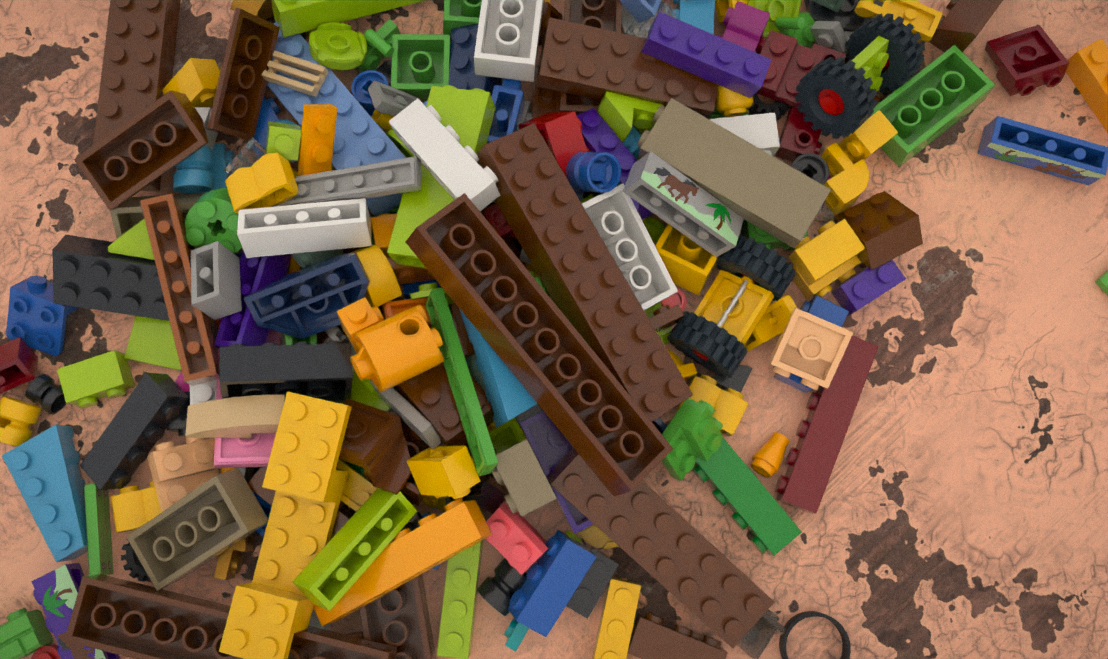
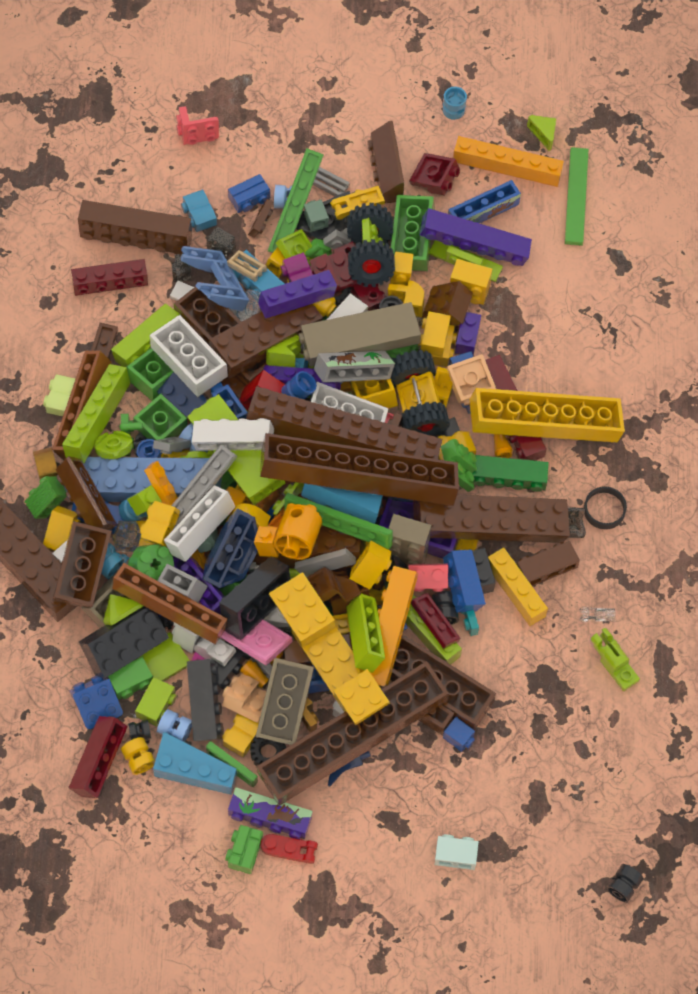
camera: 50 degrees left, 15 degrees down
tan slope [185,395,285,438] -> none
tan tile [262,51,329,97] -> none
none -> bright green brick [24,476,67,519]
none -> bright green brick [108,657,153,700]
none -> light blue wheel [157,709,192,742]
none -> dark red tile [411,593,461,649]
none -> dark purple brick [420,208,532,266]
none -> lime bracket [430,240,503,282]
none -> yellow brick [450,259,492,305]
none -> yellow brick [469,388,625,442]

